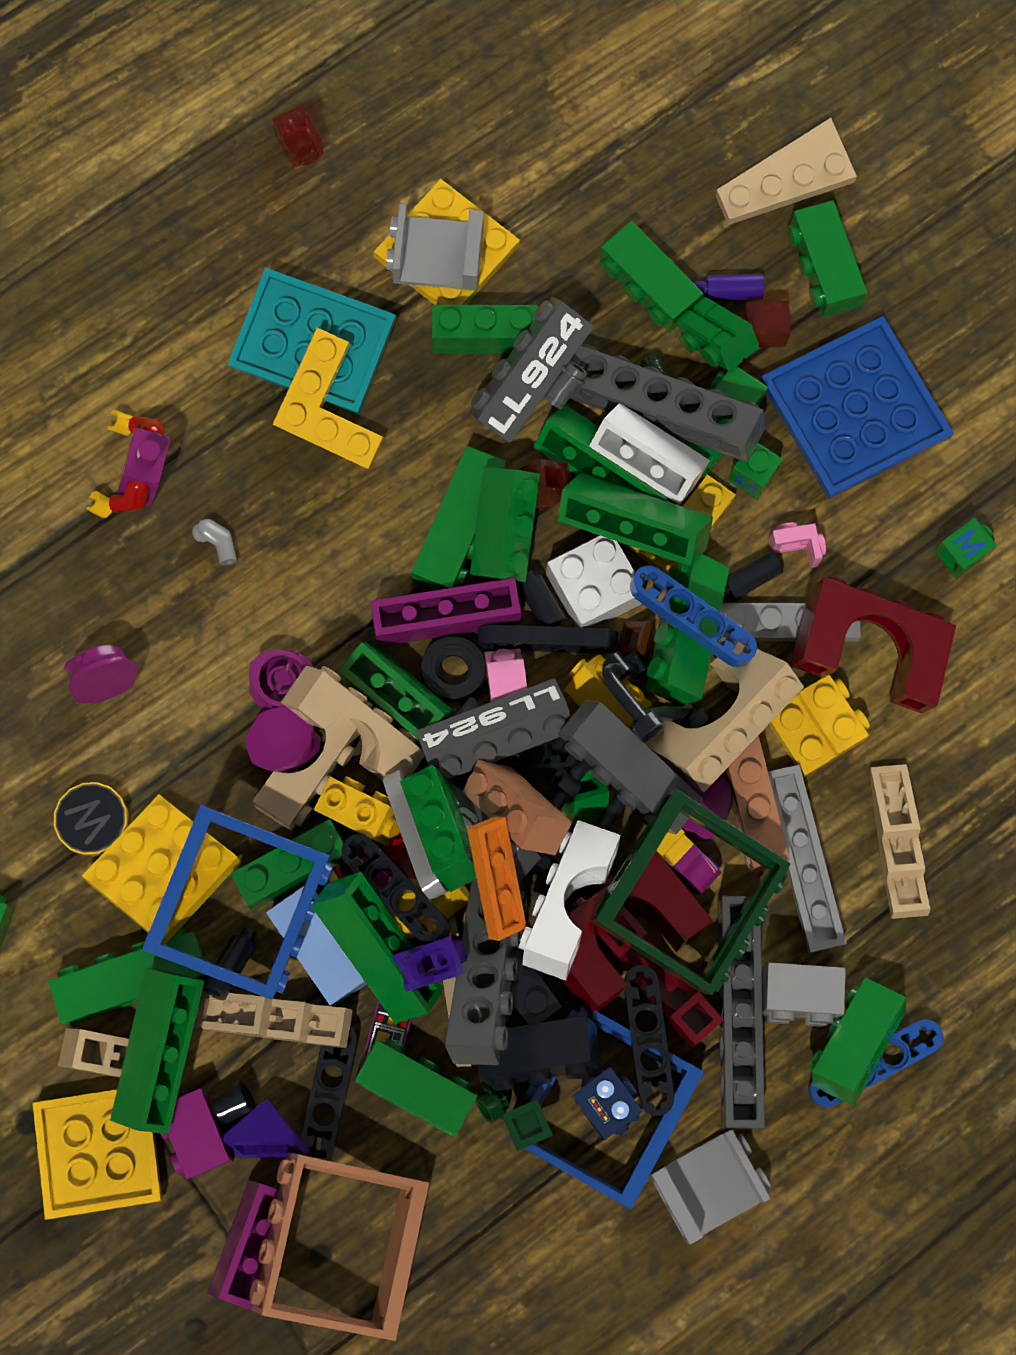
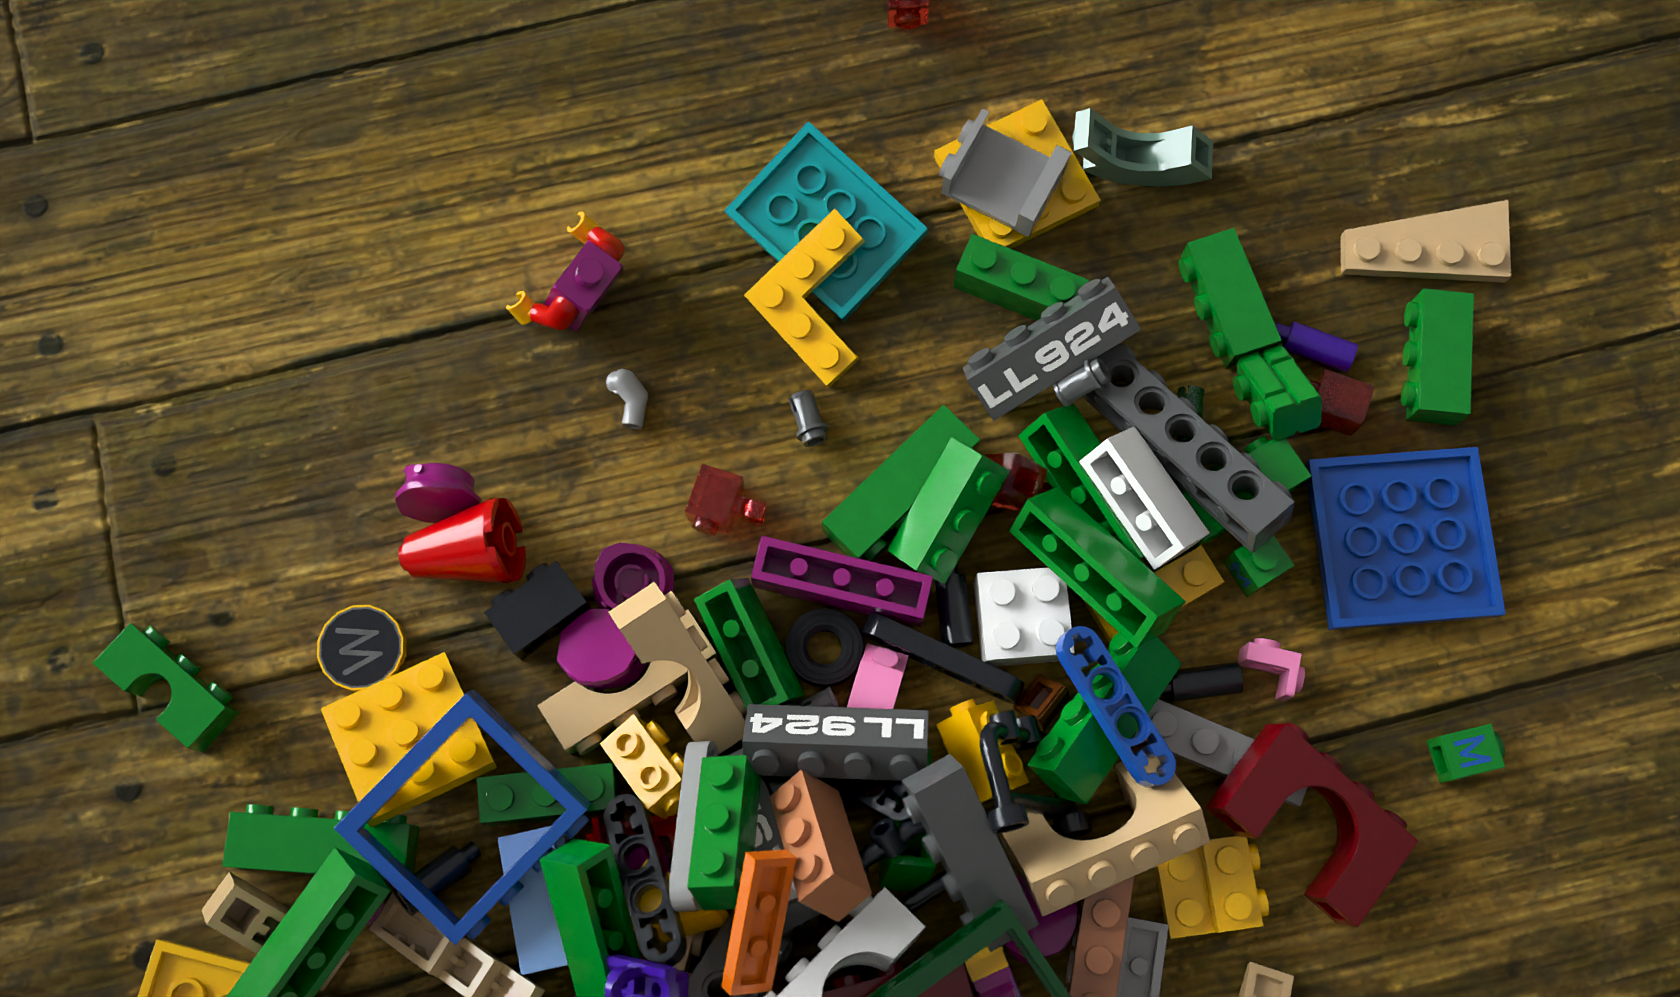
camera: 25 degrees right, 0 degrees up
none -> red cone [398,497,526,583]
none -> black brick [484,561,591,661]
none -> clear red brick [685,464,767,536]
none -> dark grey pin [788,390,829,447]
none -> sand green arch [1073,108,1213,187]

